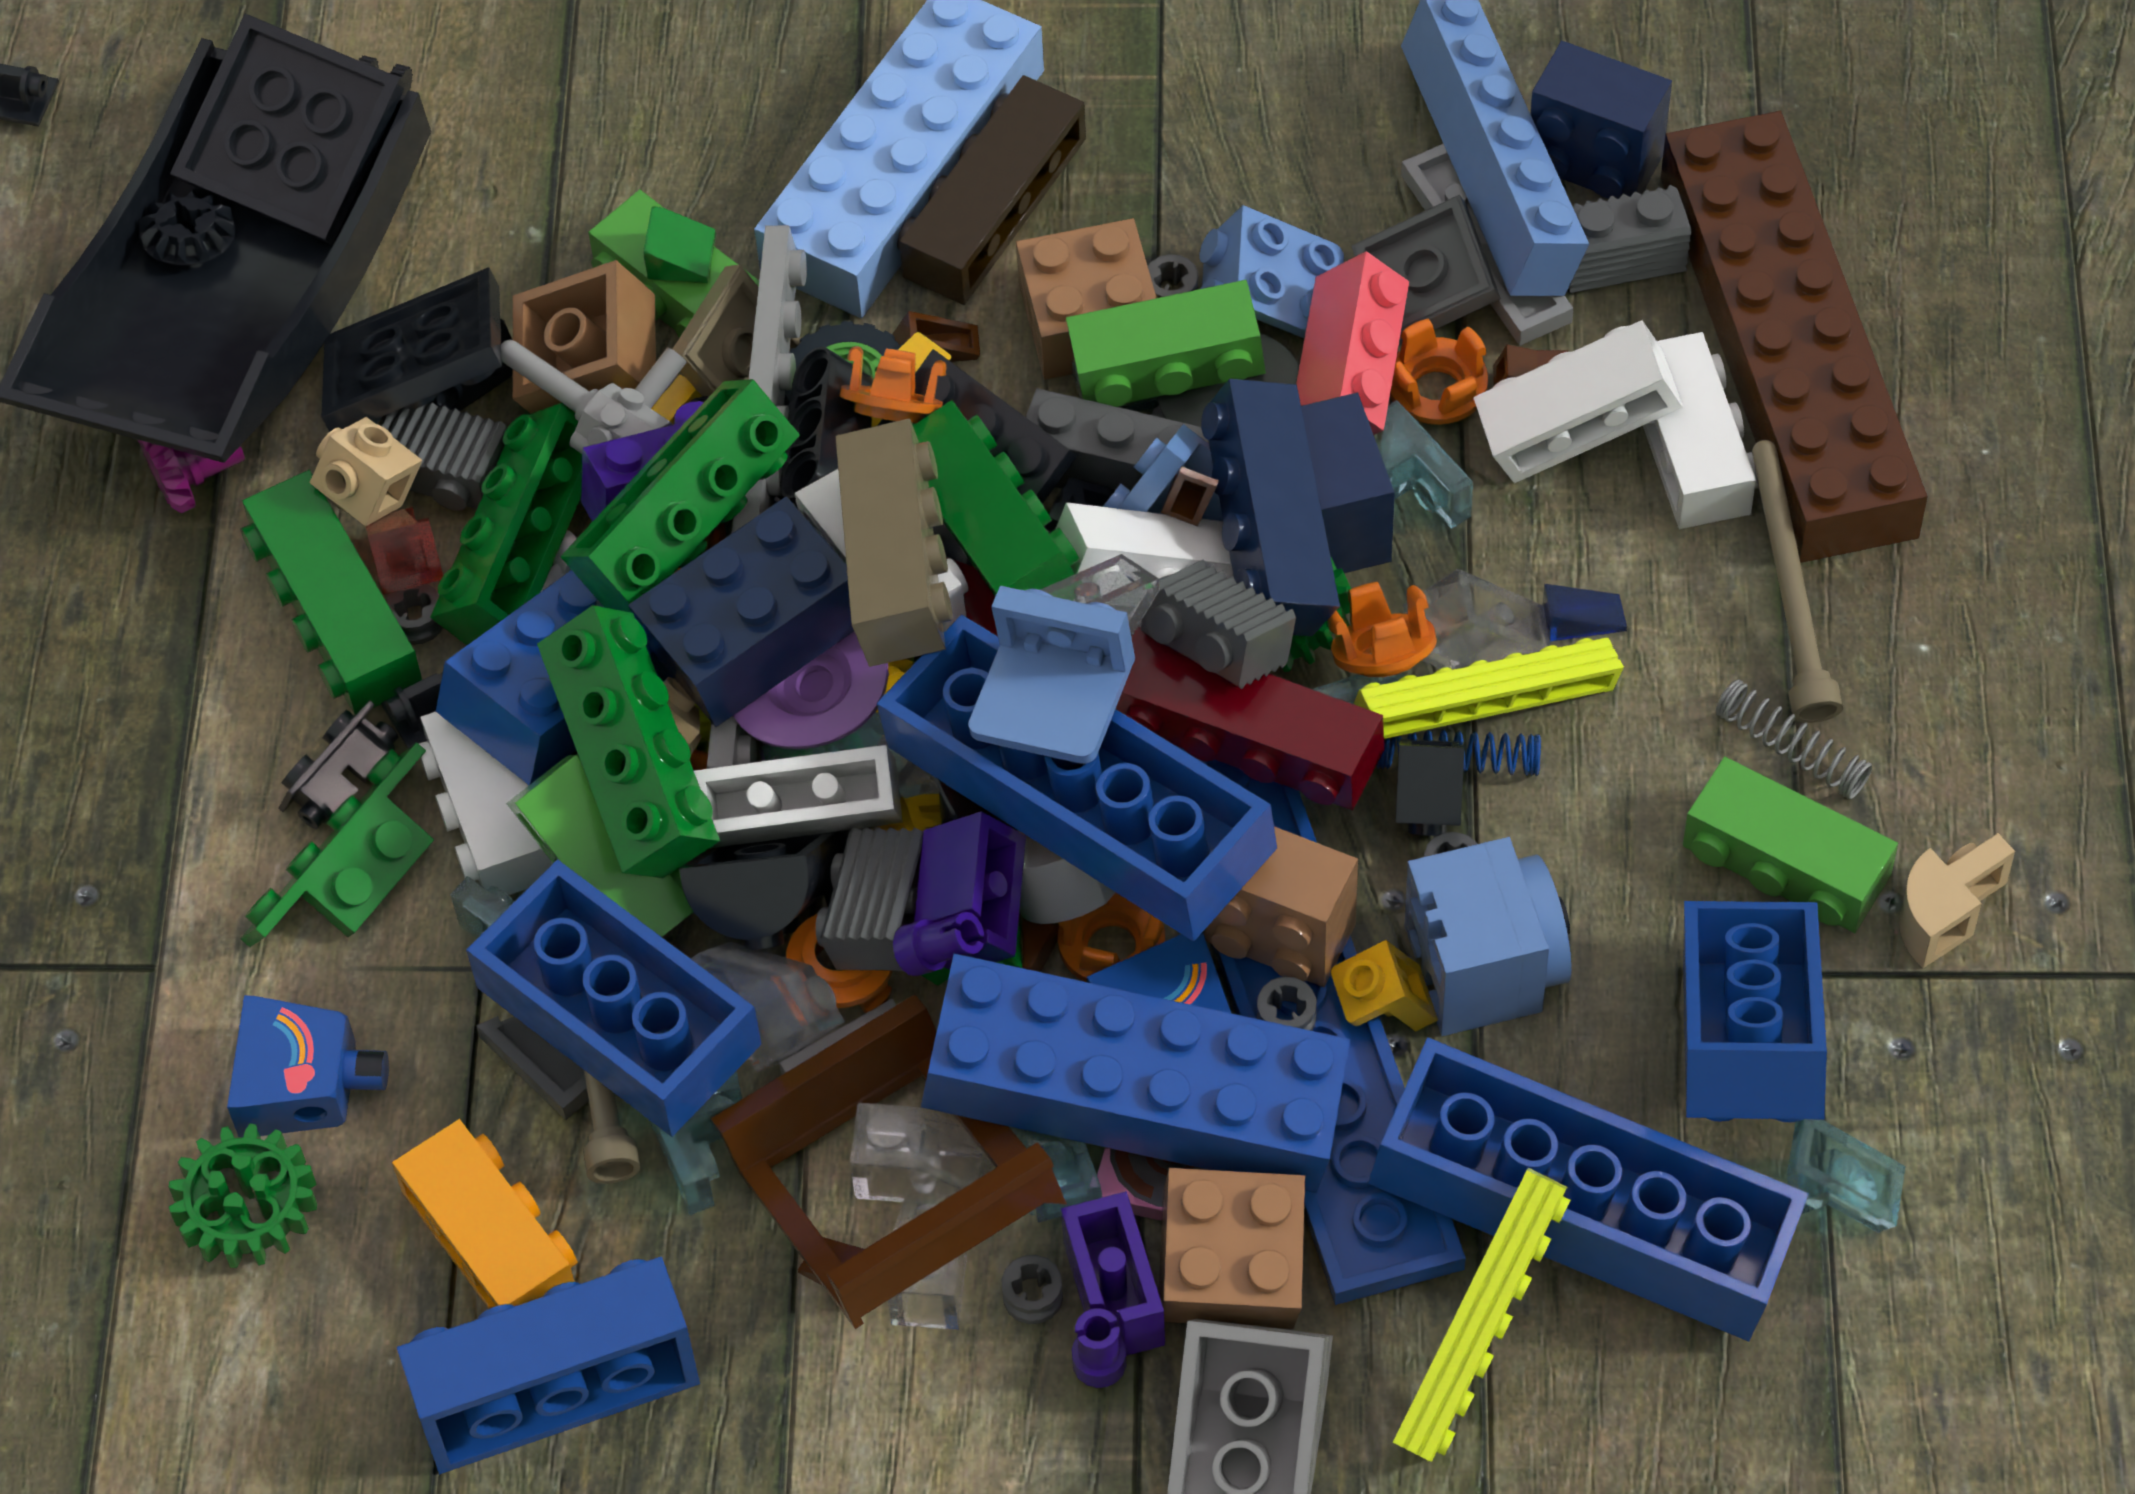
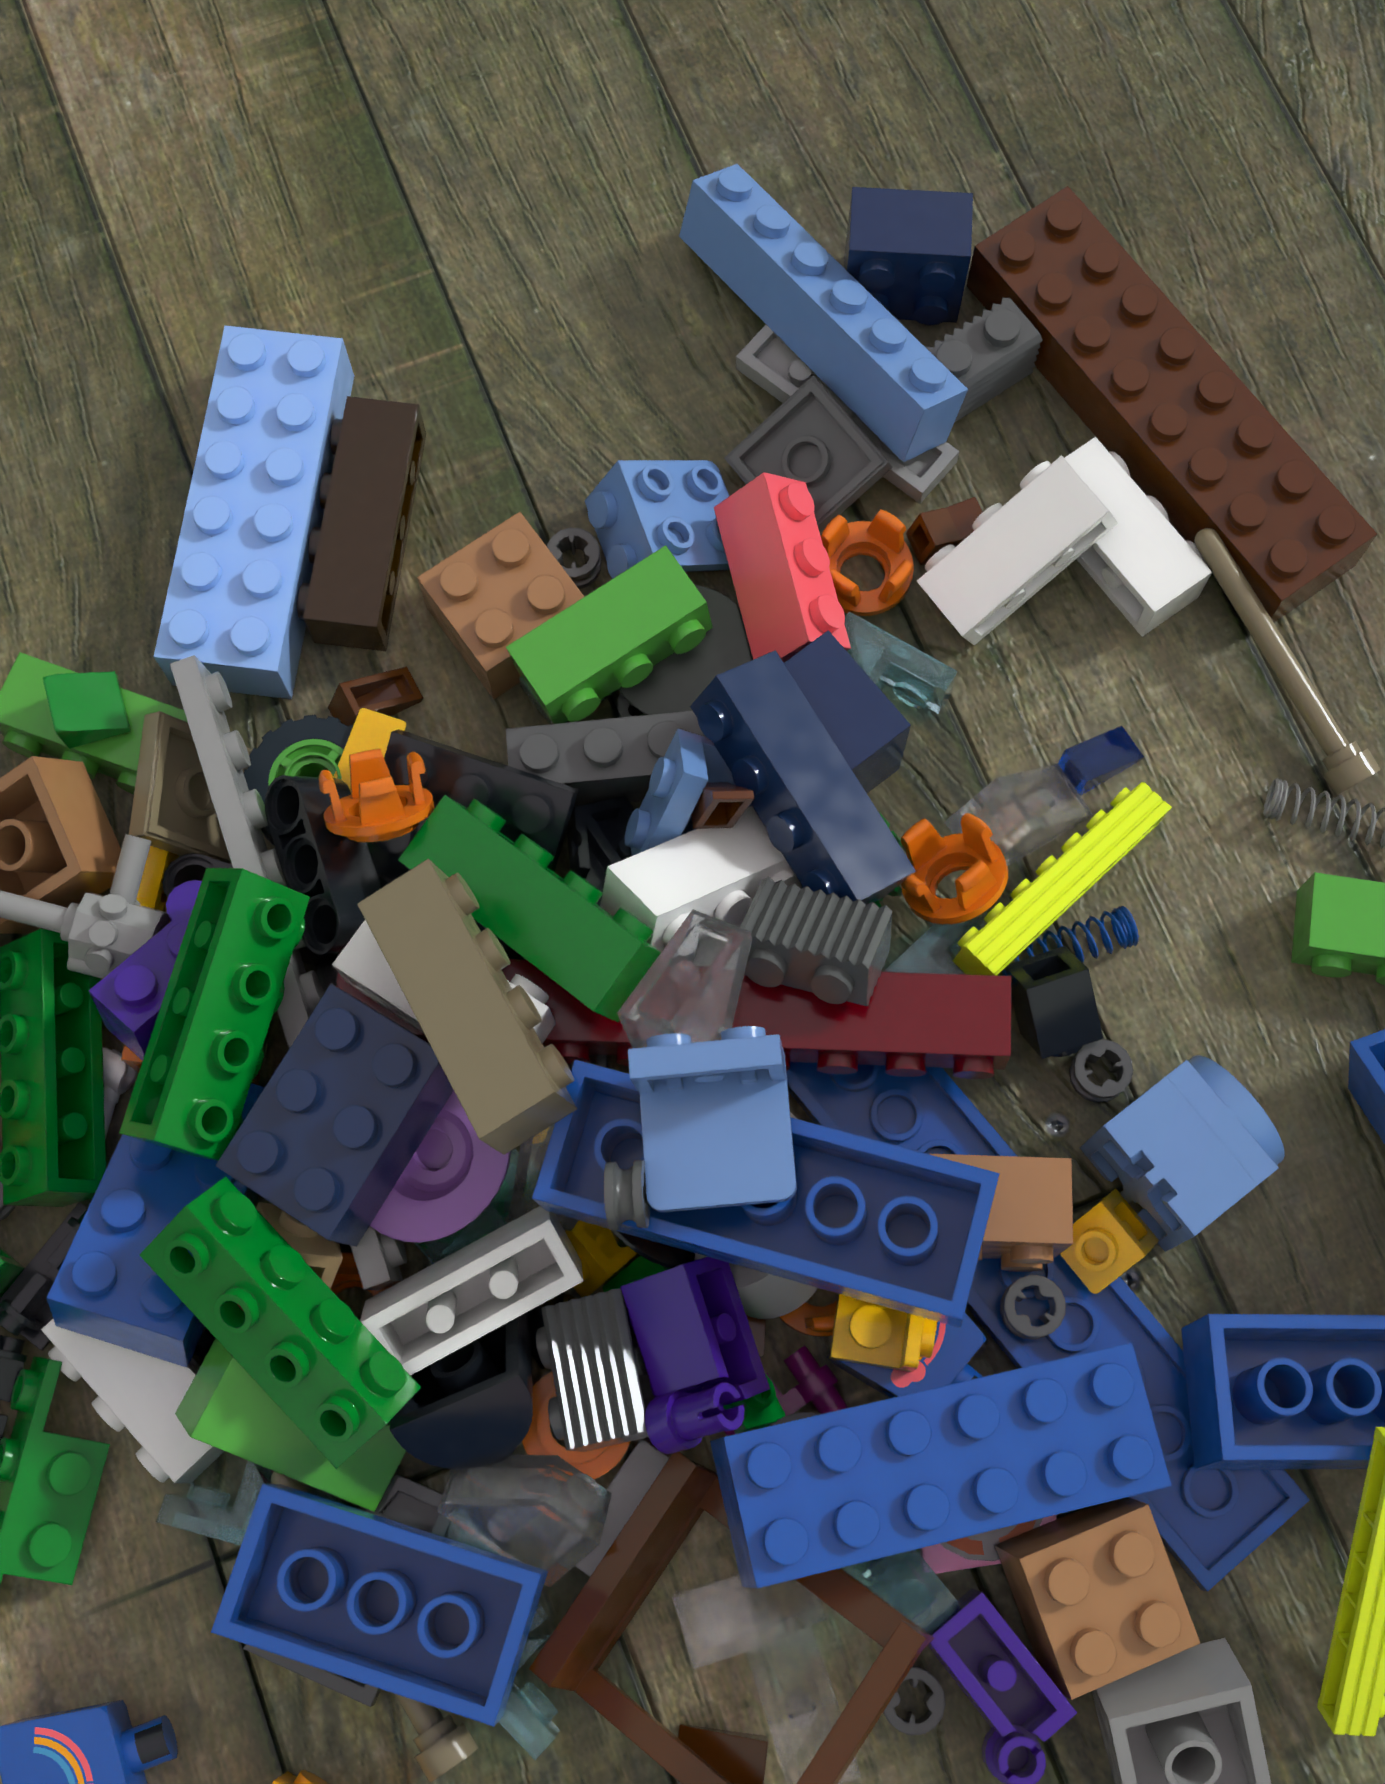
camera: 25 degrees left, 15 degrees up
none -> dark grey bush [604,1160,650,1230]
none -> yellow bracket [829,1294,937,1372]

